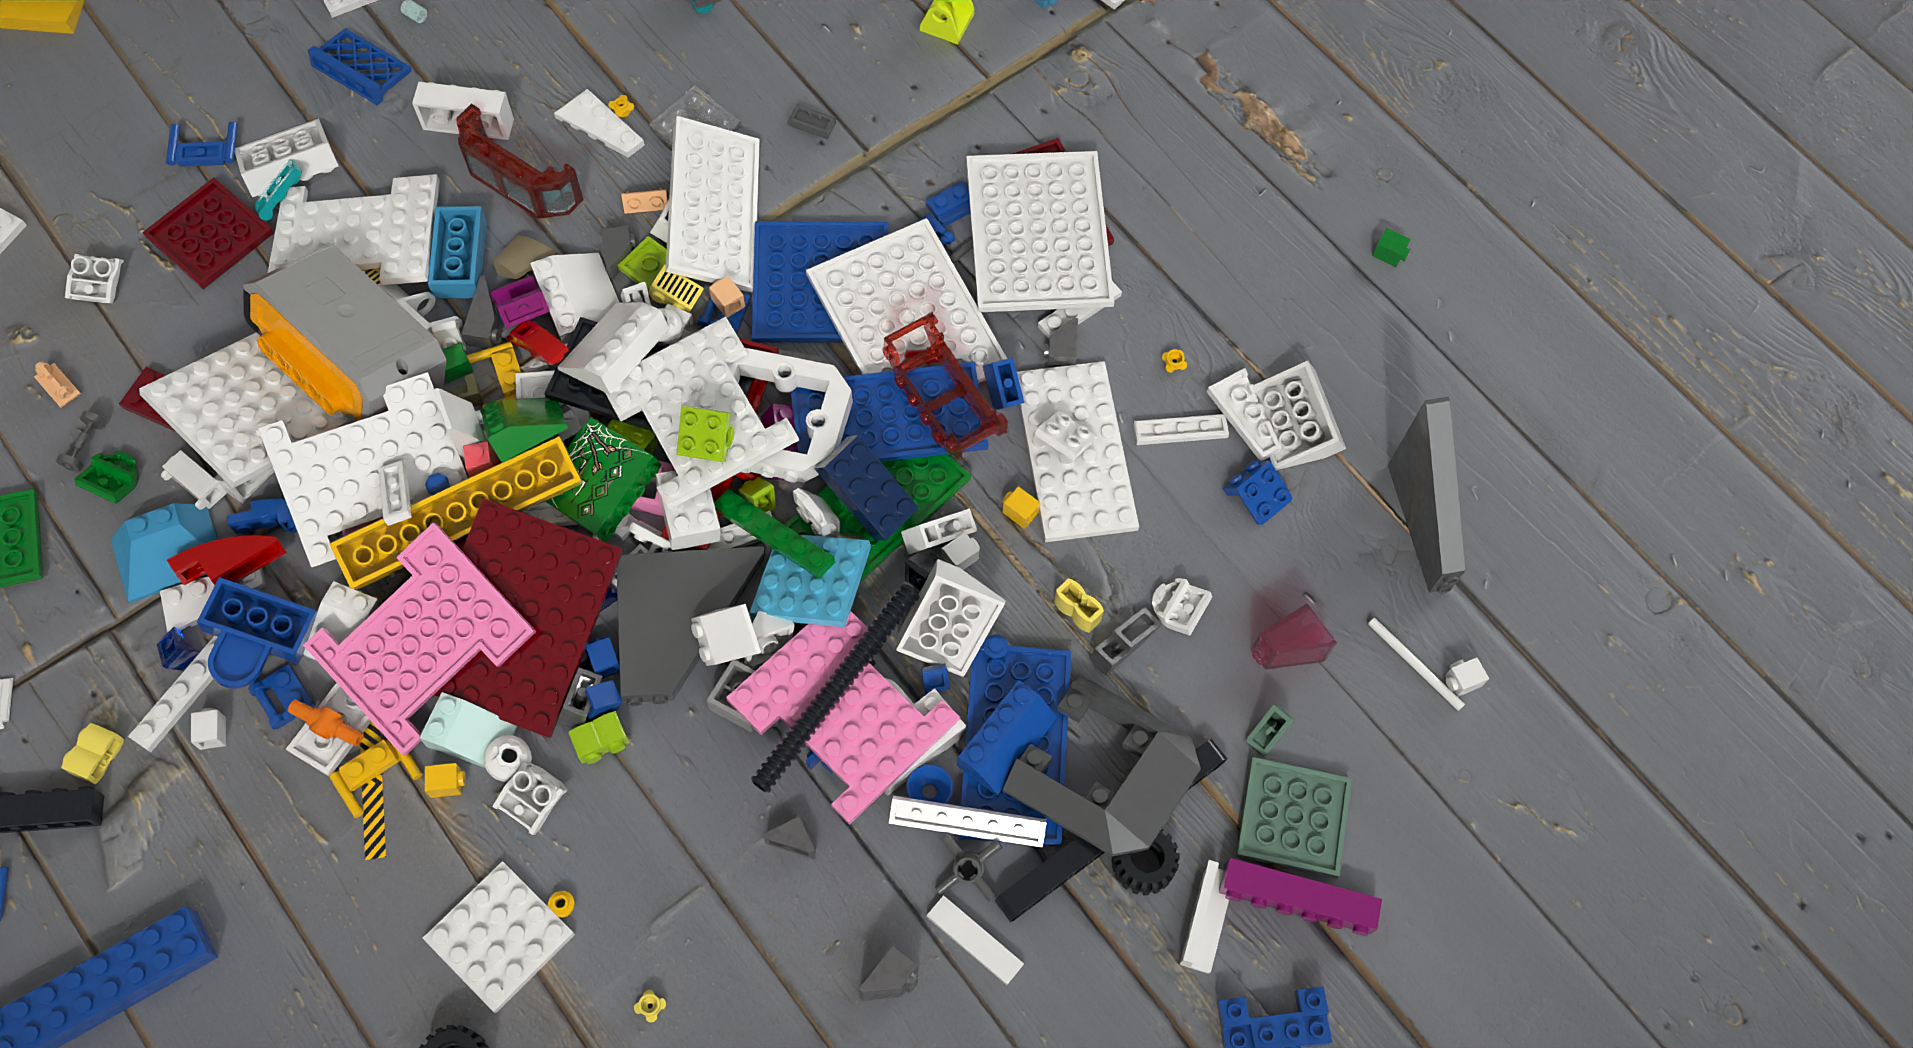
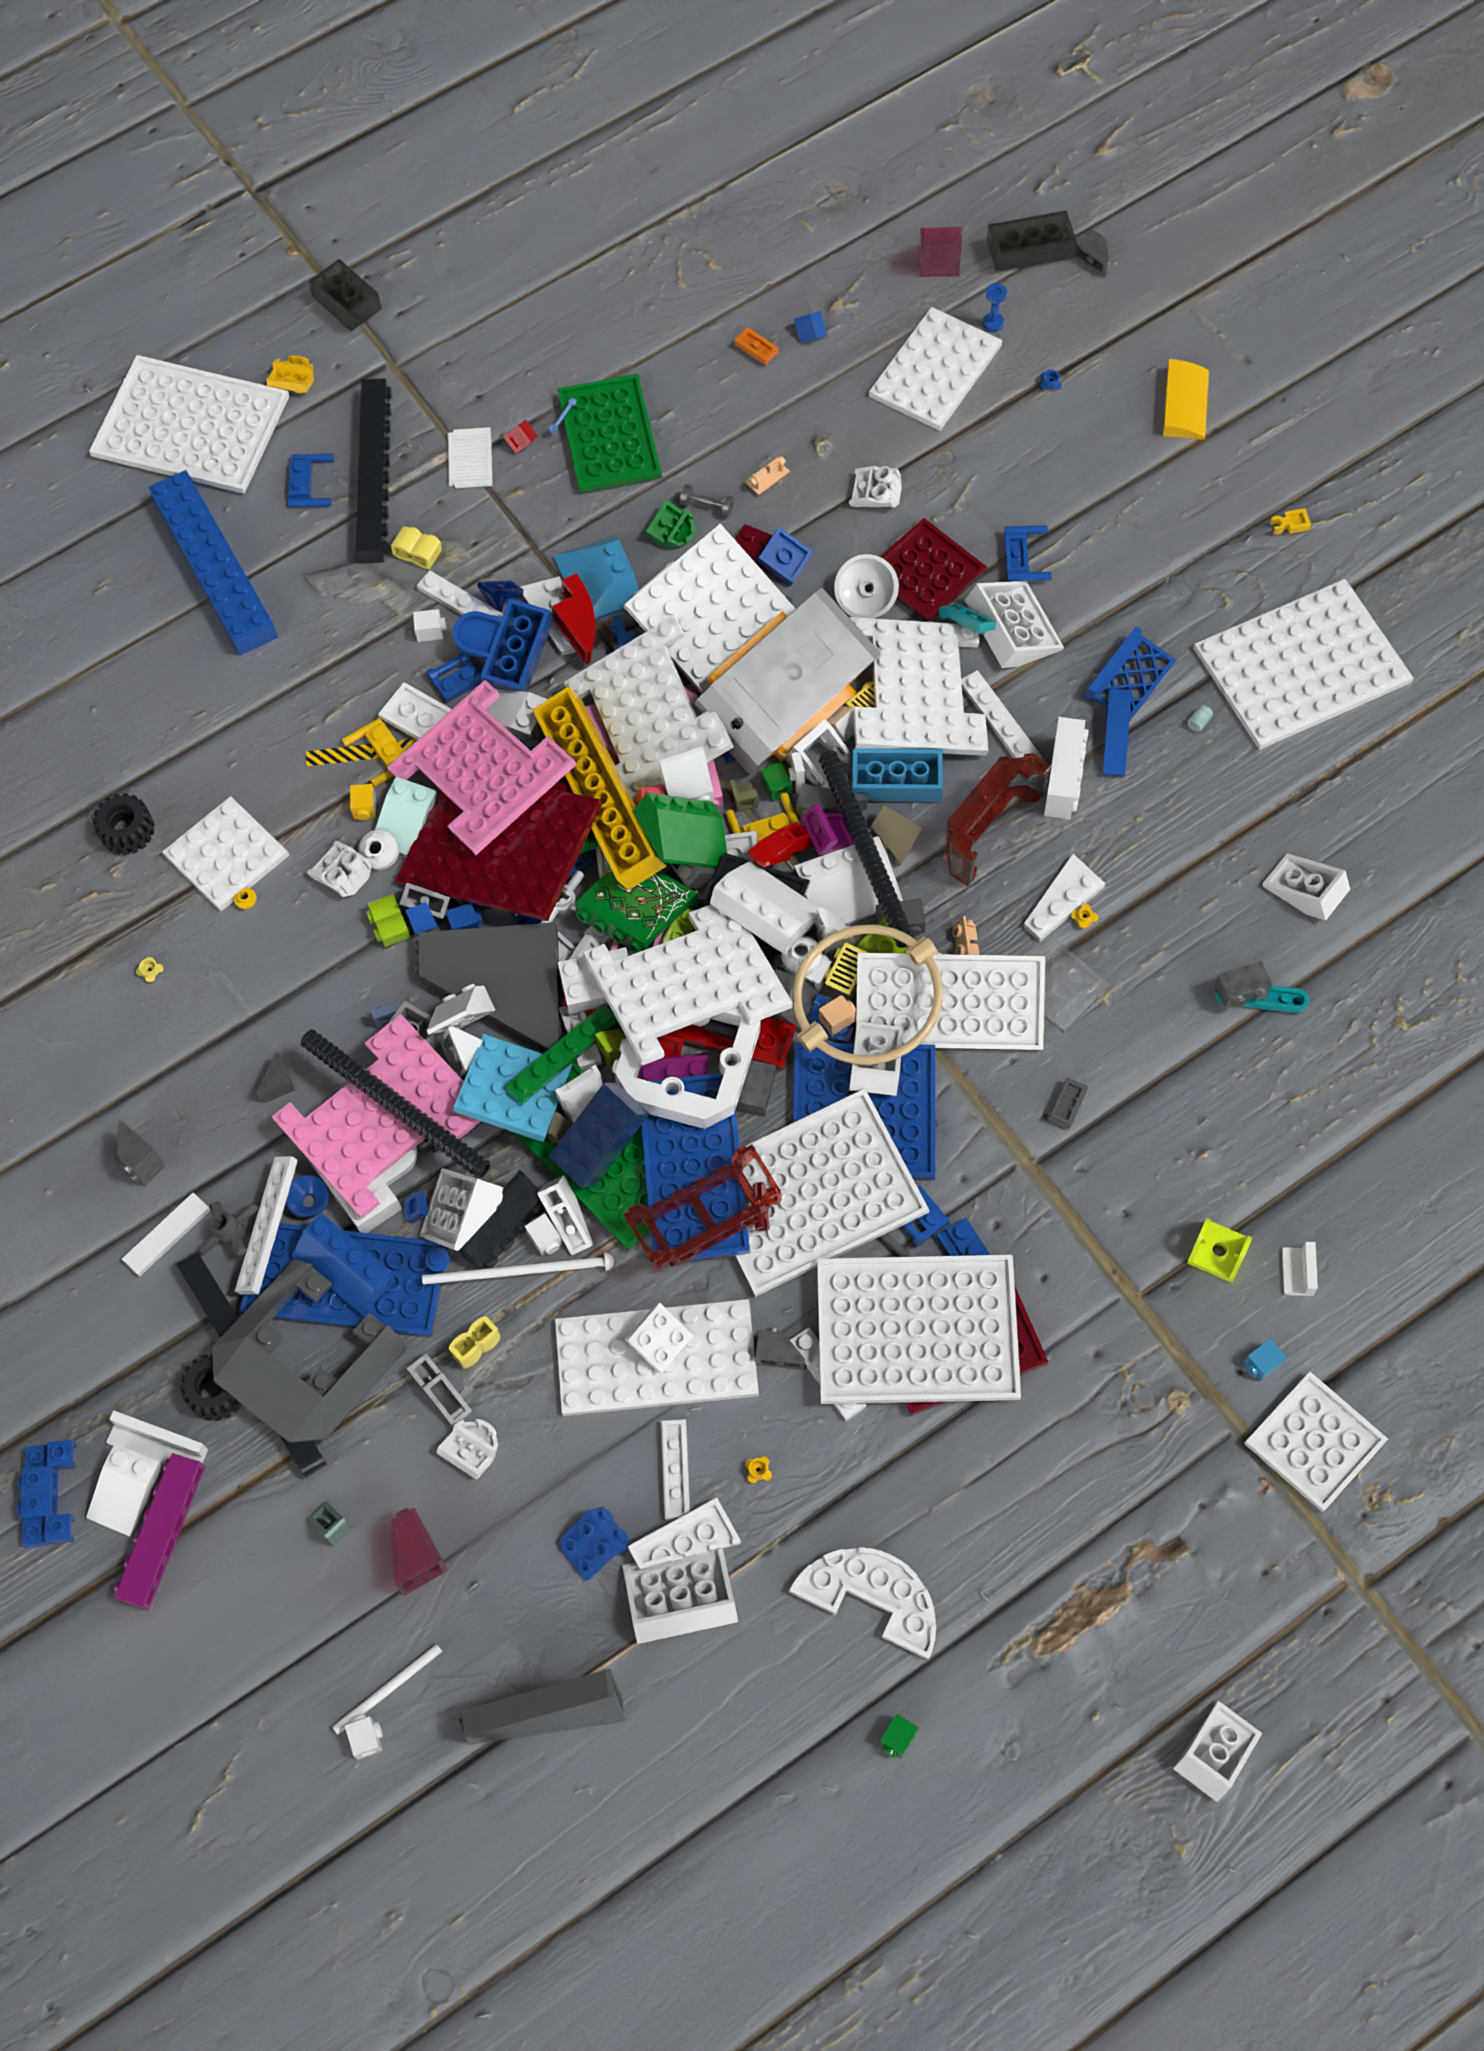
camera: 100 degrees right, 0 degrees up
orange pin [288,699,364,747] -> none
white plate [378,460,412,526] -> none
blue tile [425,473,450,495] -> none
lime plate [676,406,734,462] -> none
blue brick [982,358,1025,410] -> none
yellow brick [1002,486,1041,529] -> none
sand green plate [1236,757,1352,879] -> none
none -> white slope [86,1444,164,1537]
none -> sand blue plate [370,1004,396,1028]
none -> white bar [422,1252,614,1285]
none -> blue plate [756,527,813,586]
none -> white plate [789,1547,936,1660]
none -> tan piece [792,925,943,1065]
none -> black piece [818,751,916,948]
none -> white dish [834,554,899,619]
none -> white slope [849,1022,904,1096]
none -> white plate [961,670,1050,782]
none -> blue slope [1102,689,1132,776]
none -> white slope [1174,1701,1262,1802]

